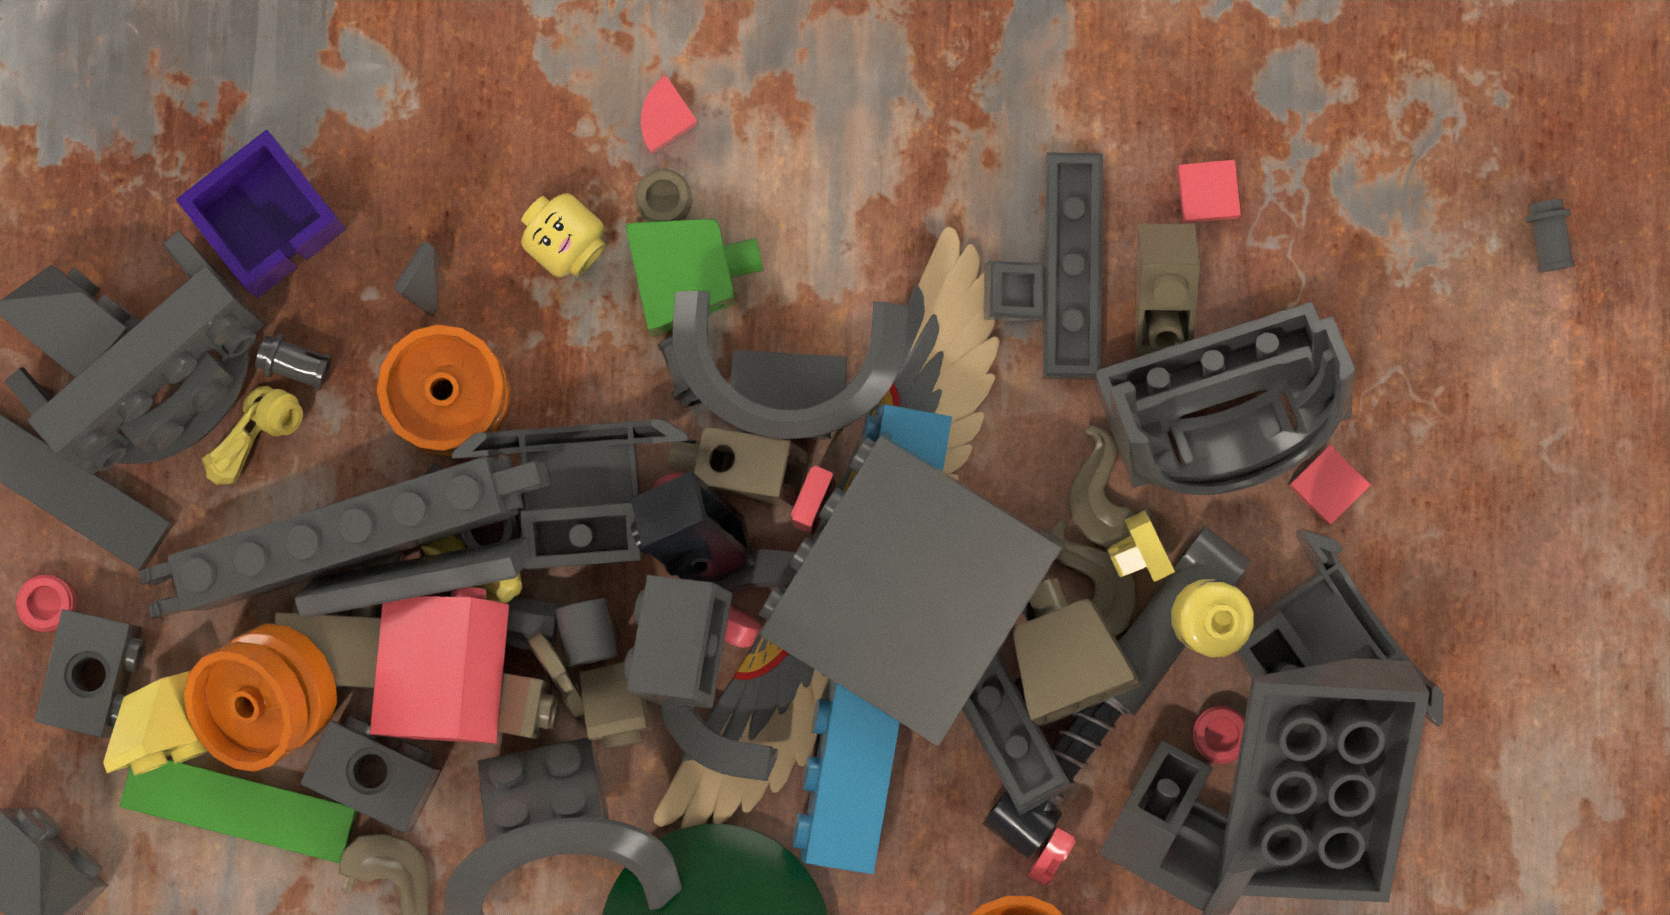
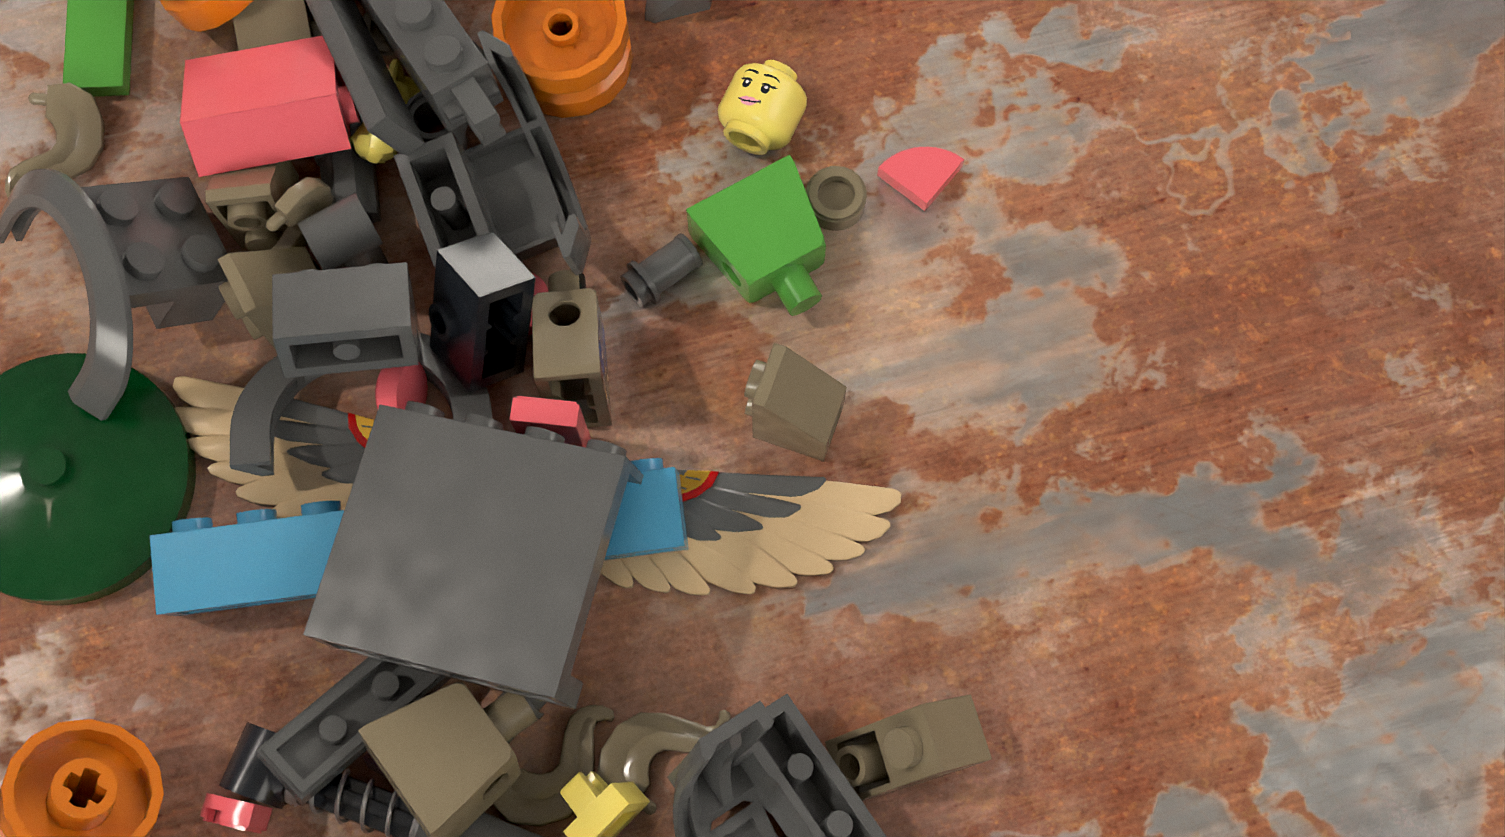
camera: 70 degrees right, 10 degrees down
dark grey brick [300,715,441,833] -> none
dark grey piece [673,291,908,440] -> none
dark grey tile [984,260,1044,323] -> none
dark grey tile [1043,152,1103,380] -> none
coral tile [1177,160,1241,224] -> none
none -> dark tan slope [744,343,847,462]

